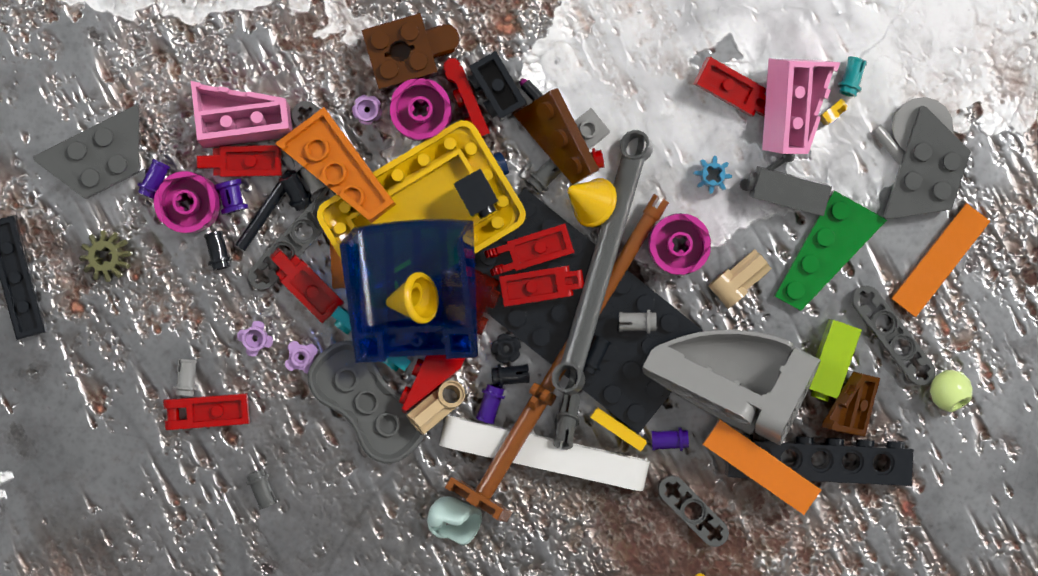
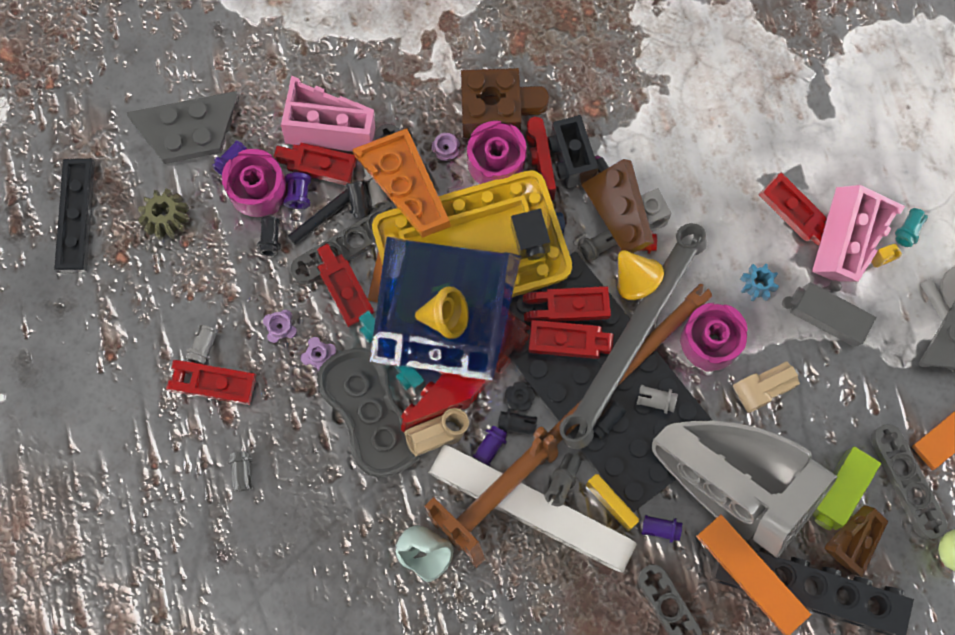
camera: 15 degrees right, 15 degrees down
green wing [774,190,887,311] -> none

